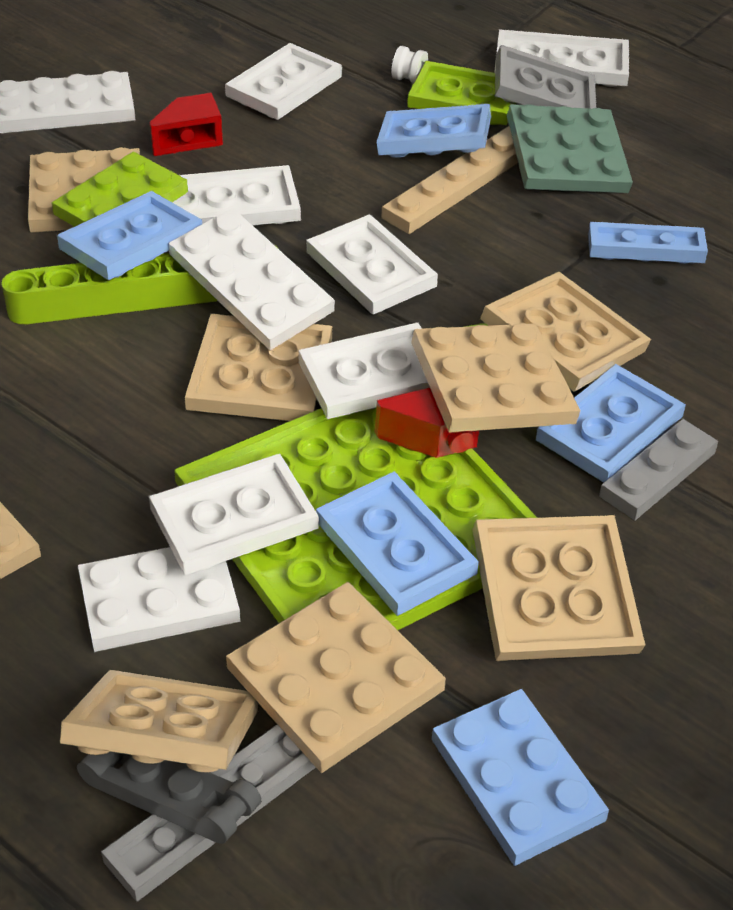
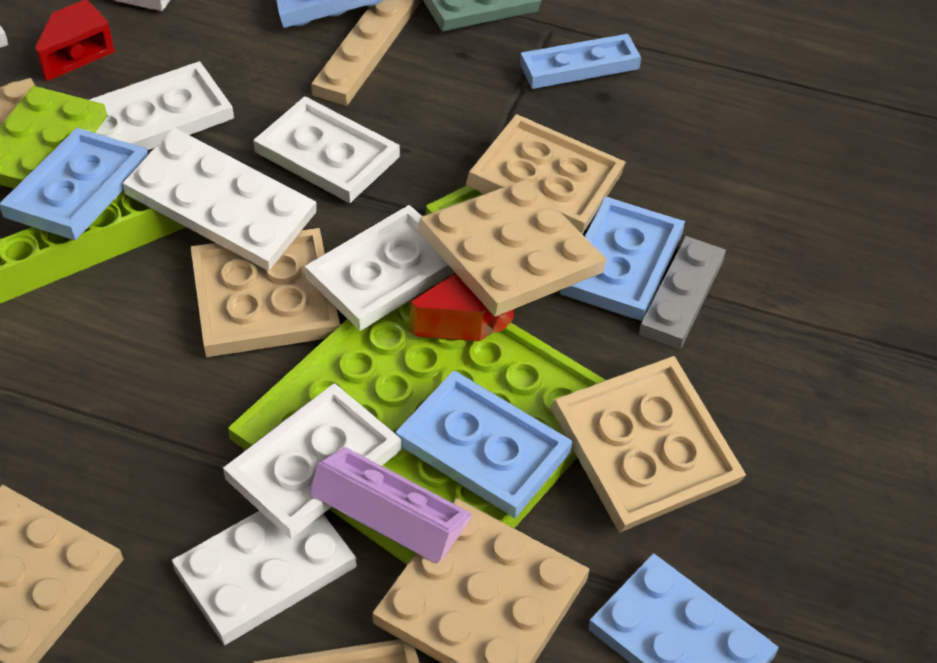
camera: 20 degrees left, 5 degrees up
none -> lavender slope [310,447,472,563]

